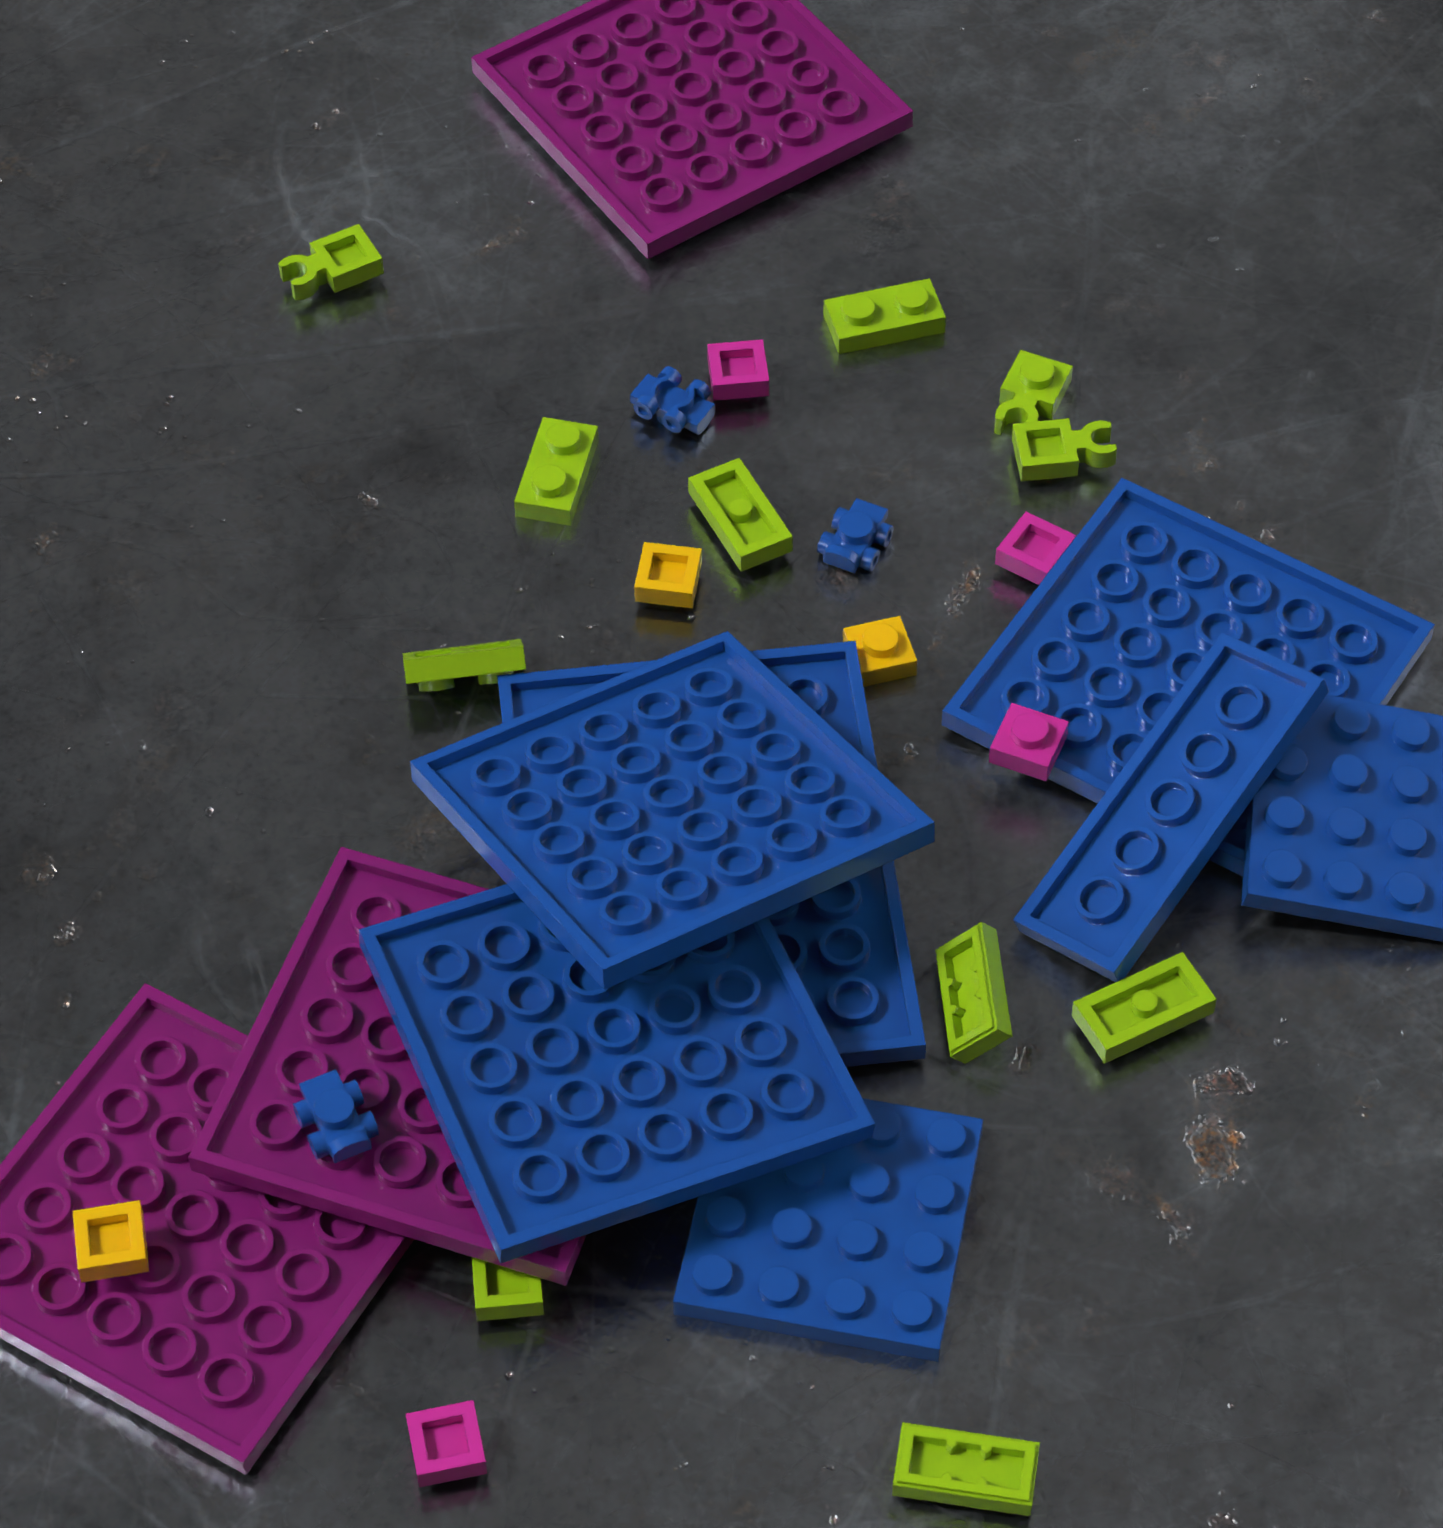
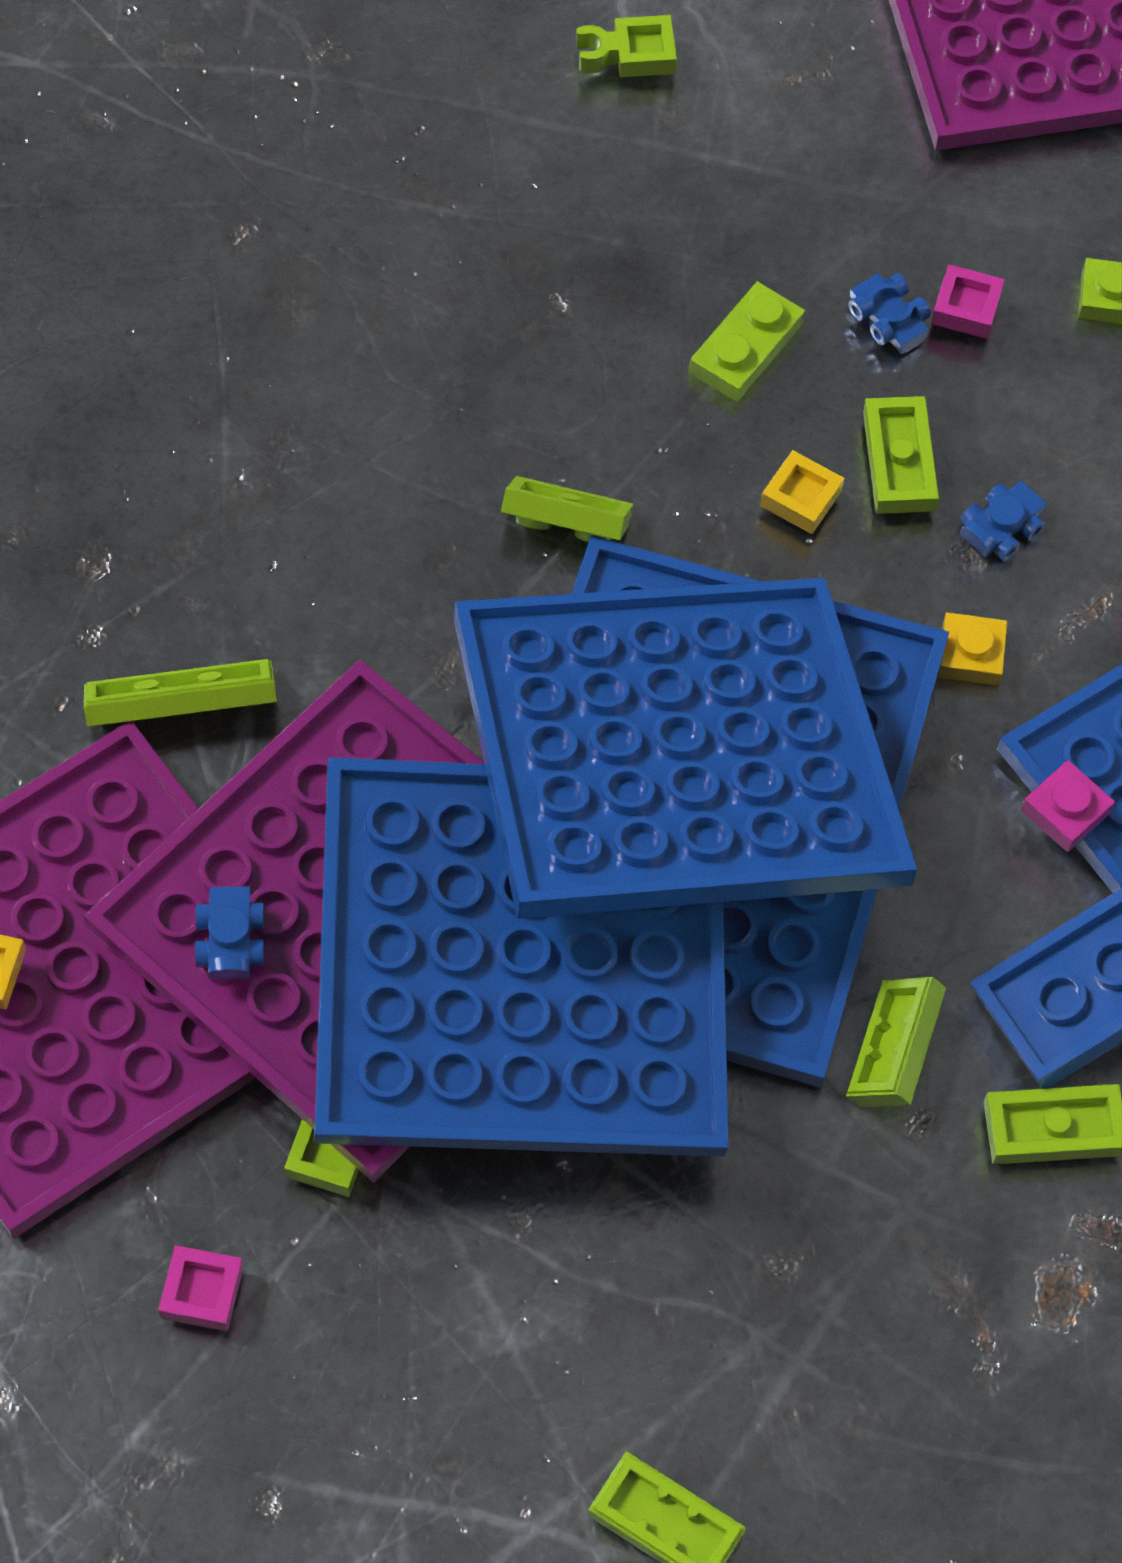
camera: 20 degrees right, 10 degrees up
blue plate [673,1098,983,1362] -> none
none -> lime tile [84,659,277,727]

